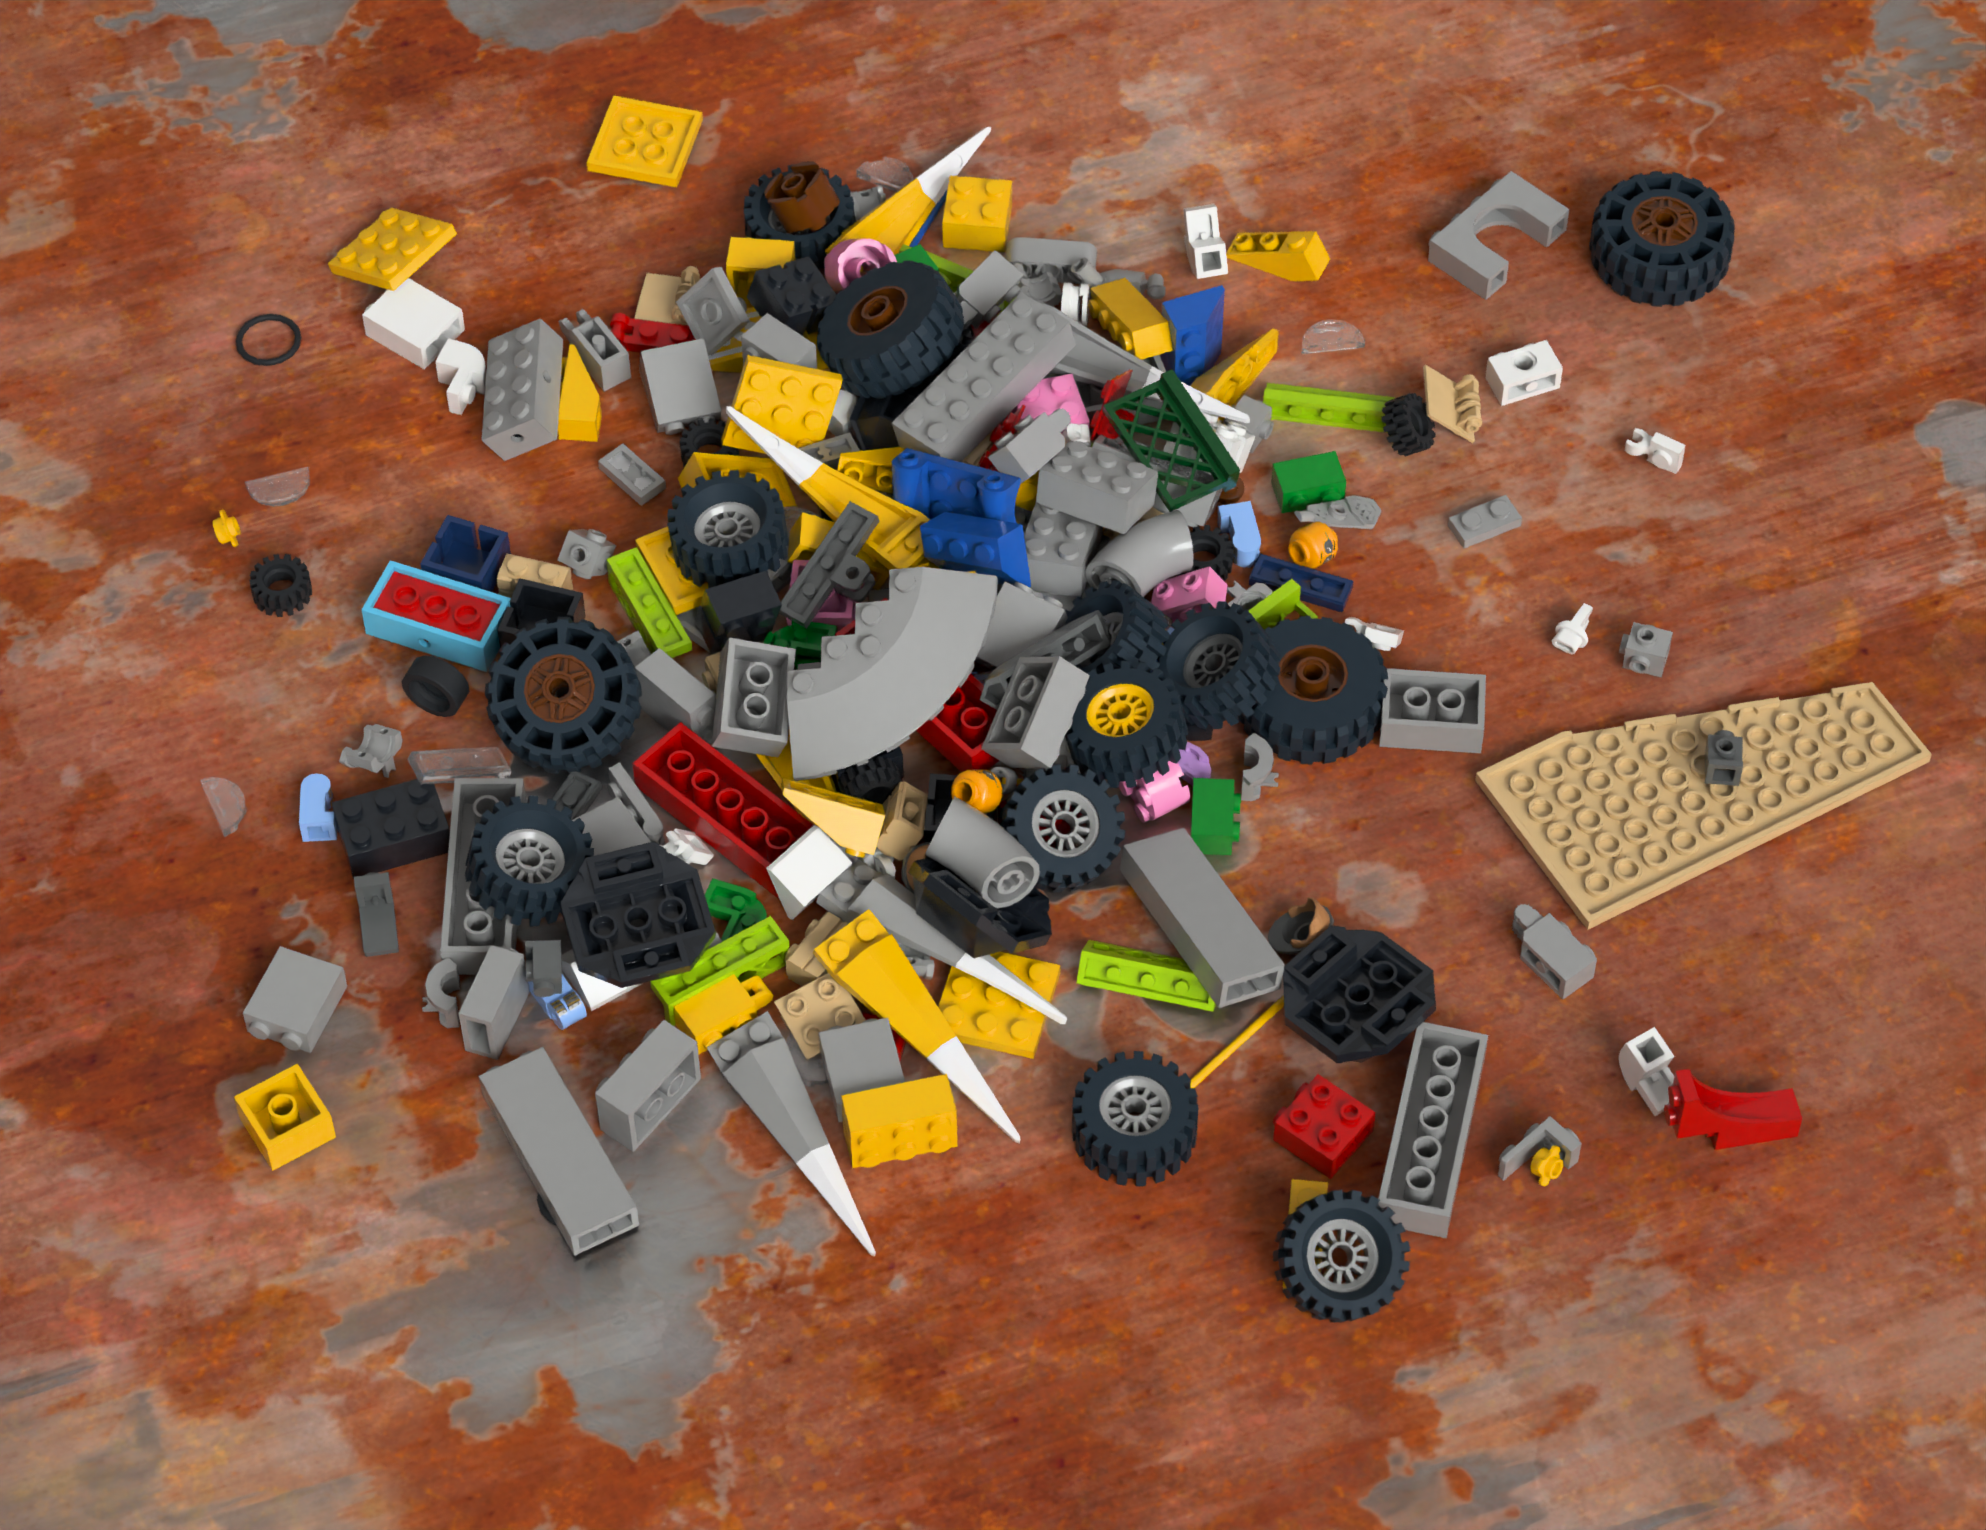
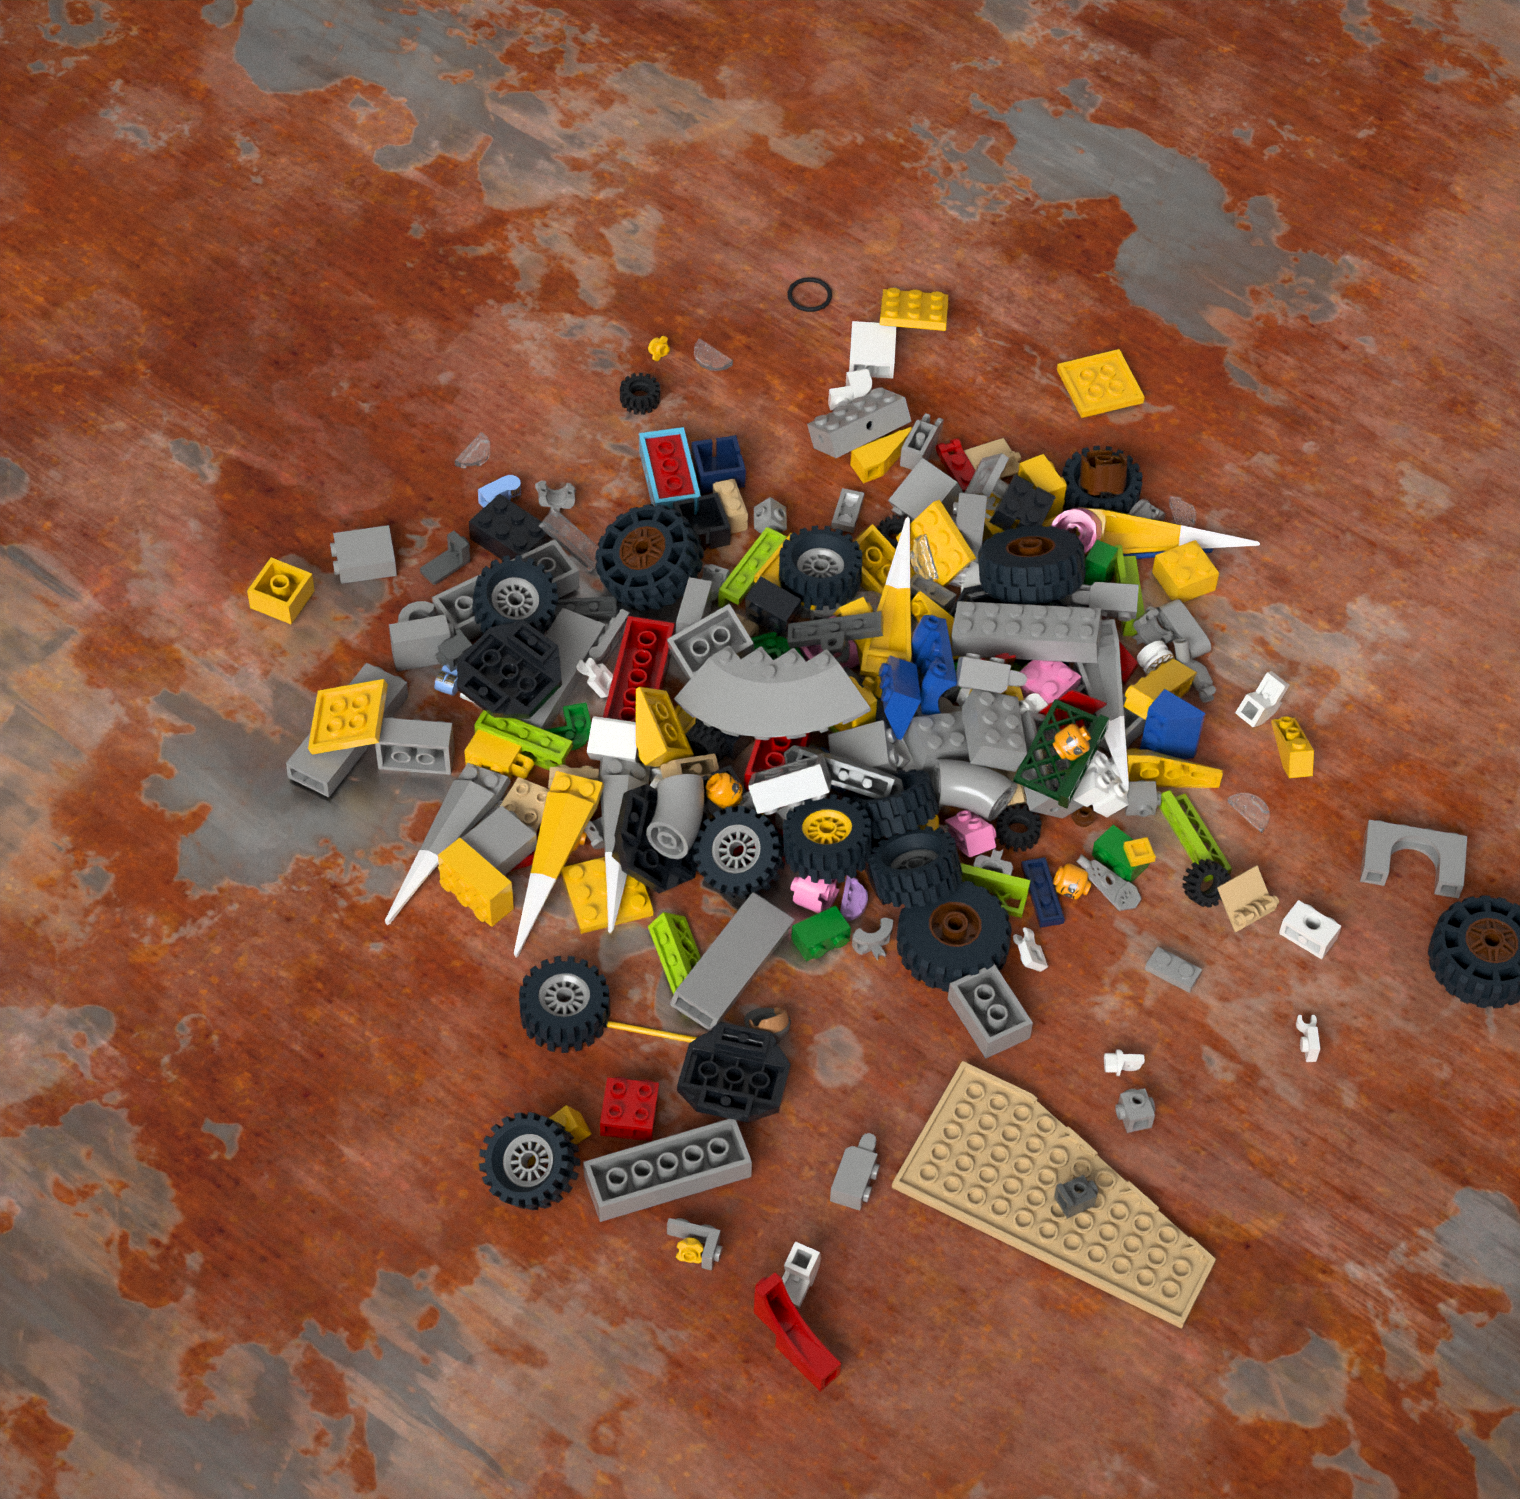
camera: 55 degrees right, 0 degrees up
black tyre [402,655,470,717] -> none
light blue leg [1217,501,1261,568] -> none
none -> yellow plate [308,679,388,755]
none -> clear tile [910,534,939,580]
none -> light orange head [1053,724,1091,761]
none -> yellow tile [1123,837,1156,867]

